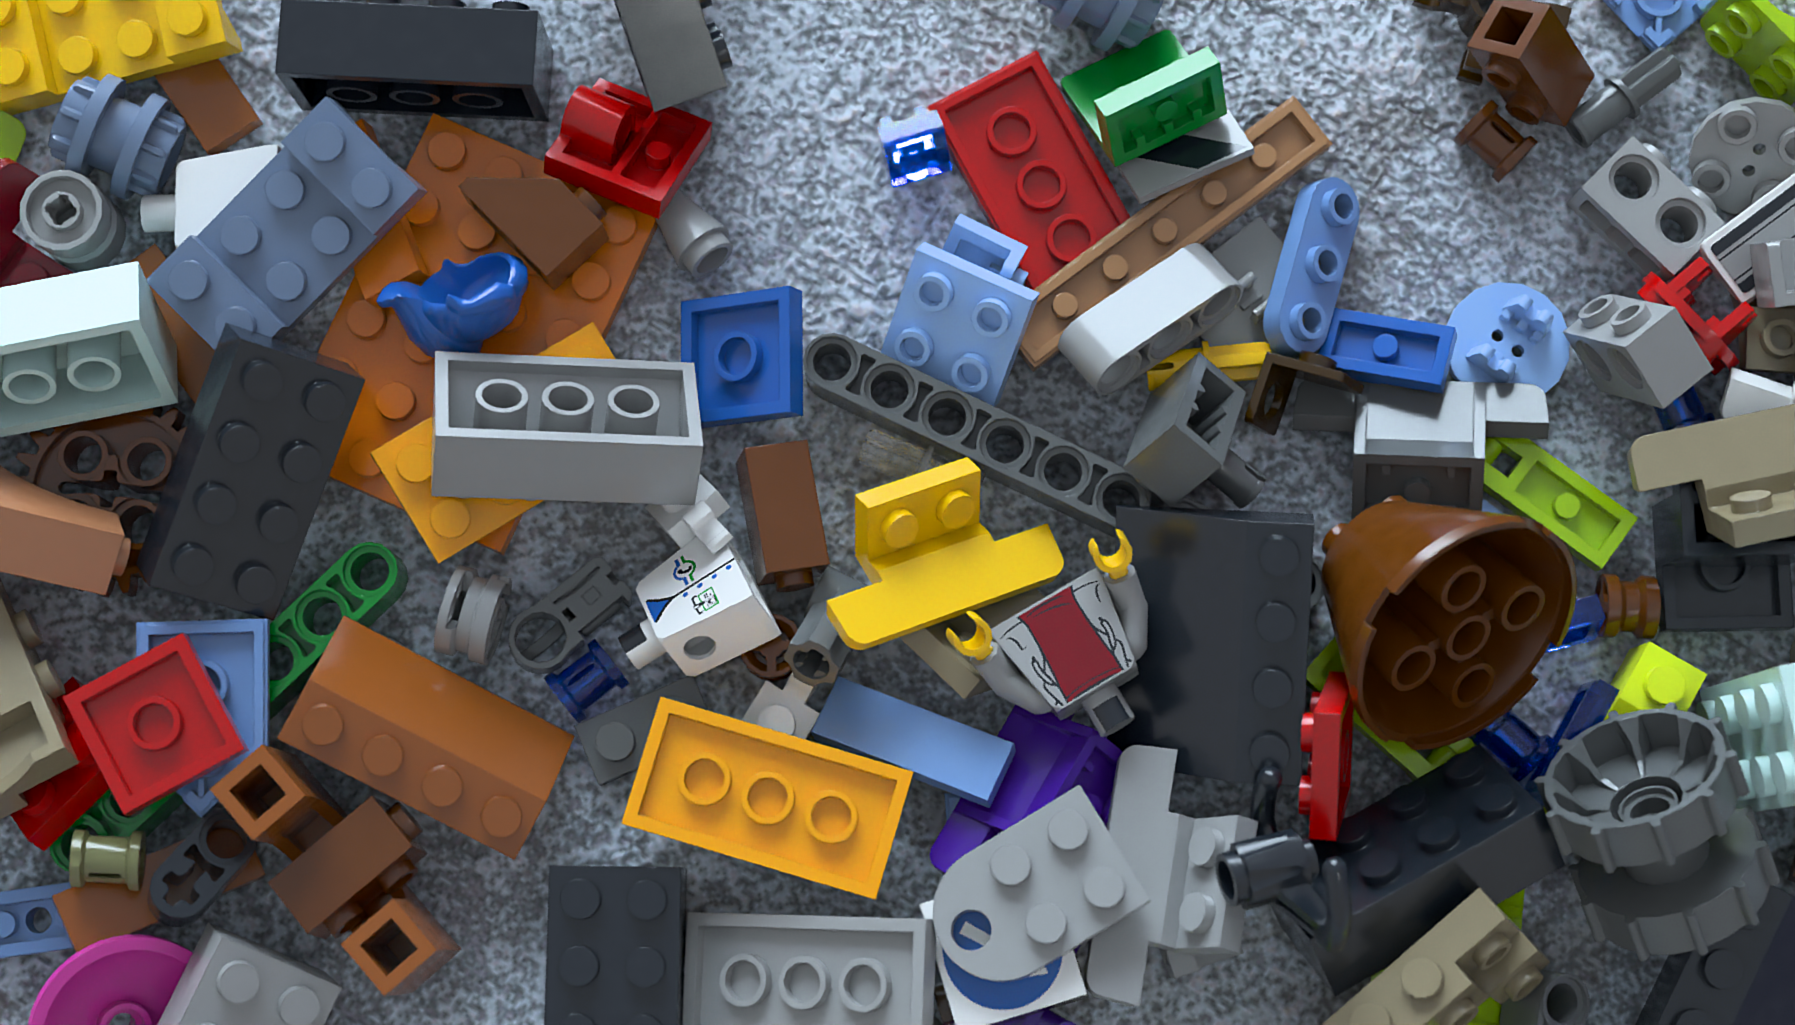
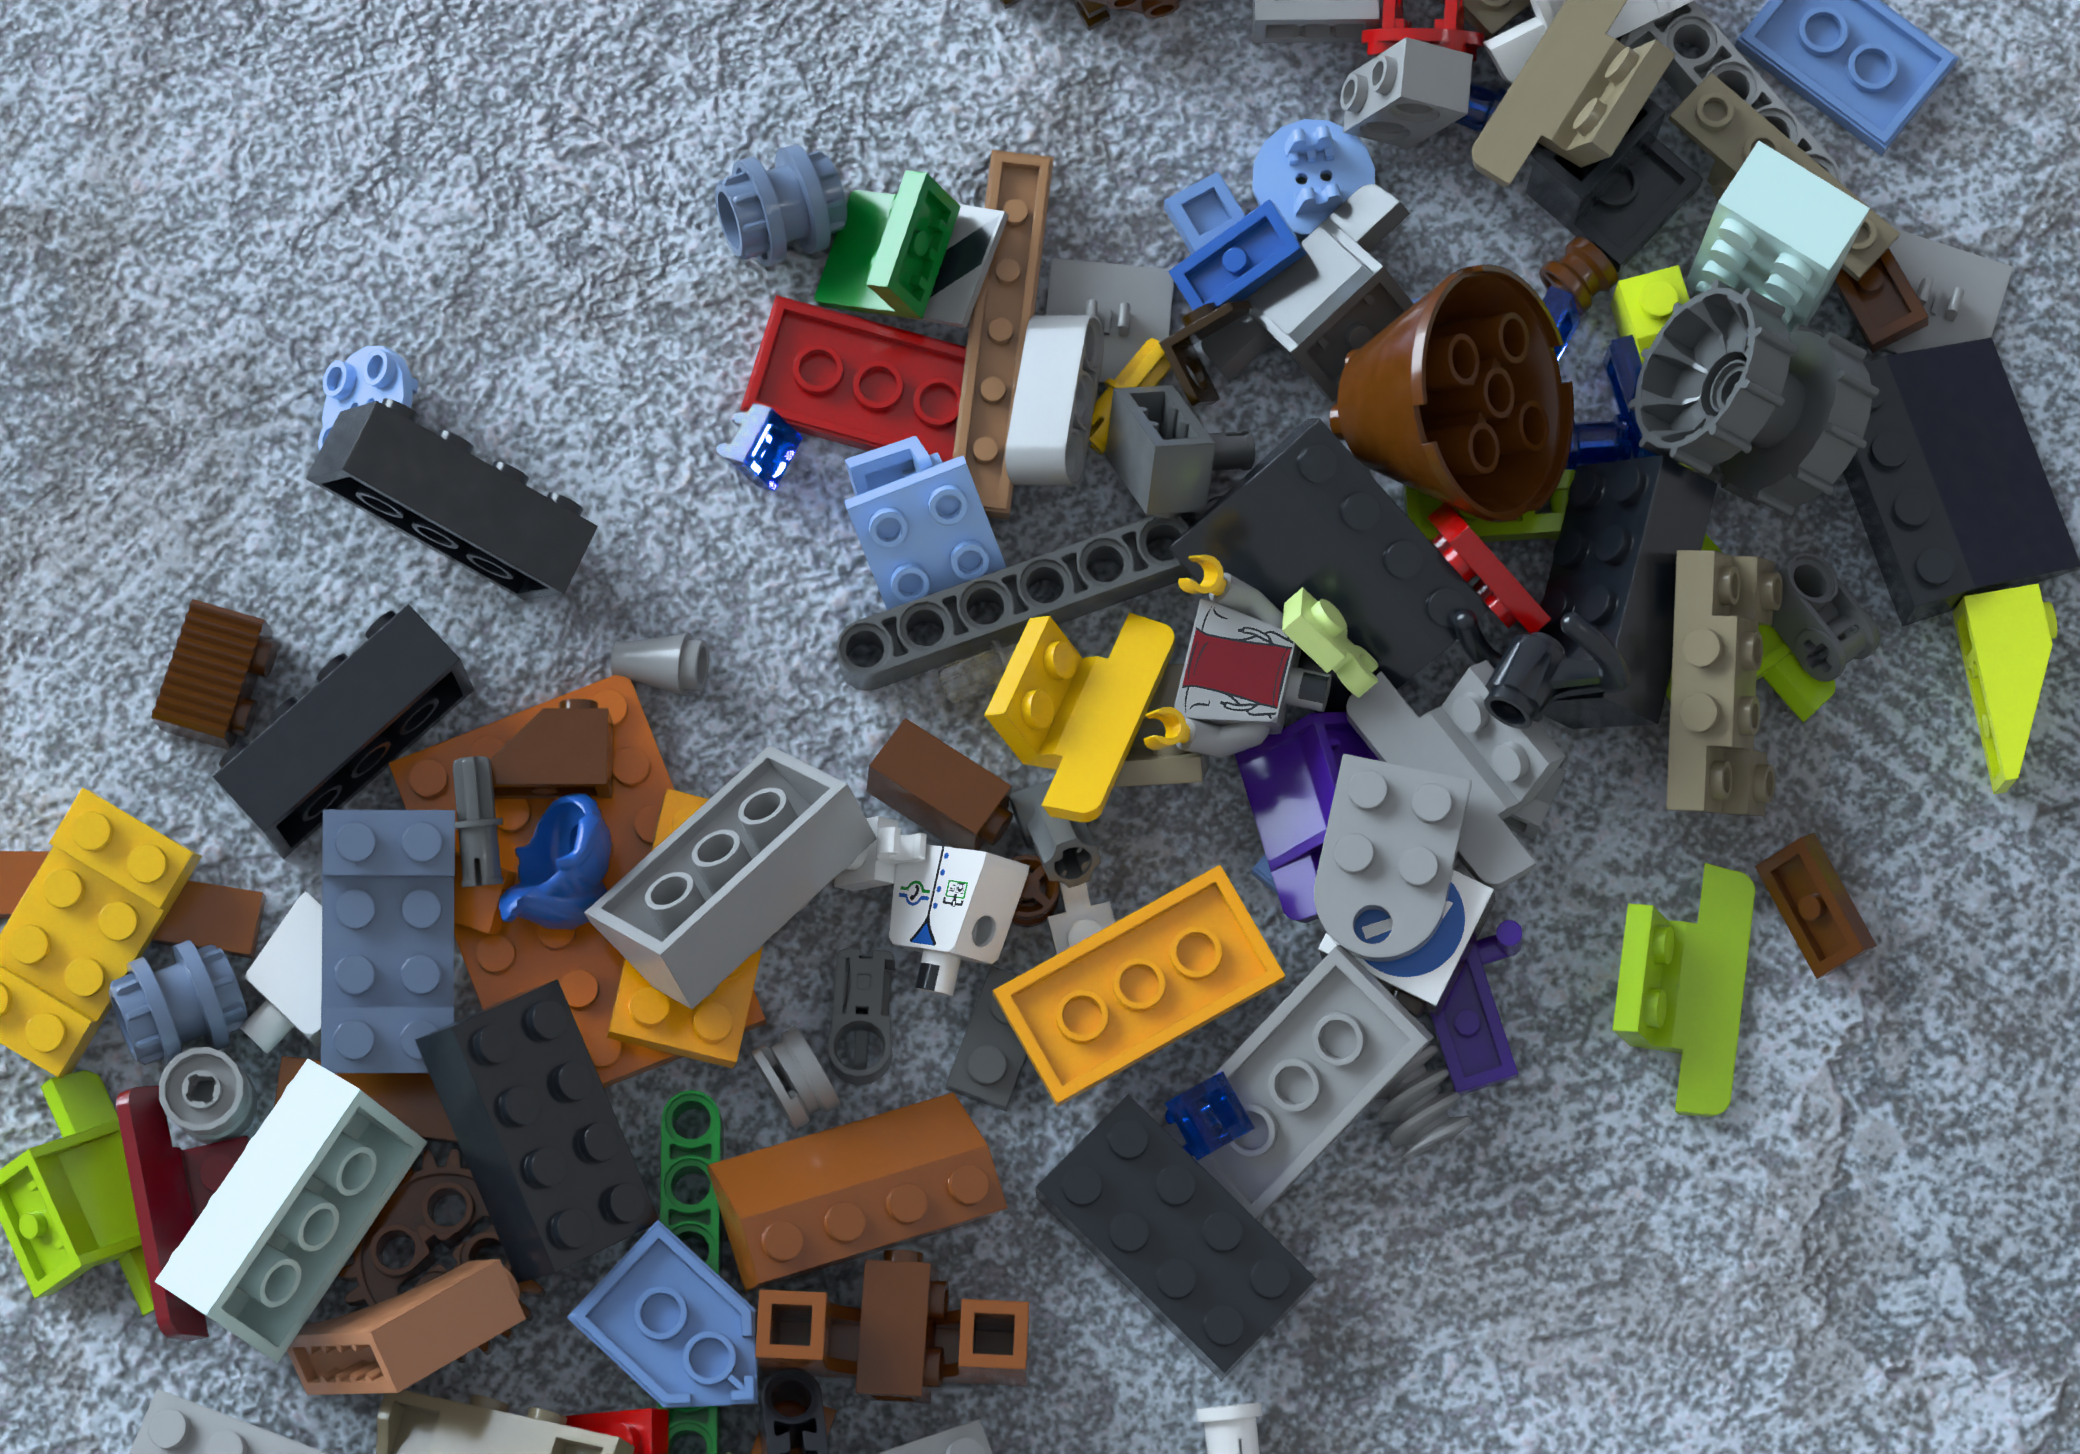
camera: 45 degrees left, 5 degrees down
red plate [62,632,249,816] -> none
red plate [543,78,713,219] -> none
clear blue bush [544,638,630,723] -> none
blue plate [681,286,803,428] -> none
medium blue tile [811,676,1016,808] -> none
medium blue plate [1263,177,1360,357] -> none
reddish brown bush [1453,99,1538,183] -> none
lime plate [1483,437,1638,572] -> none
none -> dark grey axle [452,756,504,887]
none -> medium blue plate [1164,171,1245,255]
none -> clear blue tile [1165,1071,1255,1161]
none -> yellowish green plate [1282,587,1378,698]

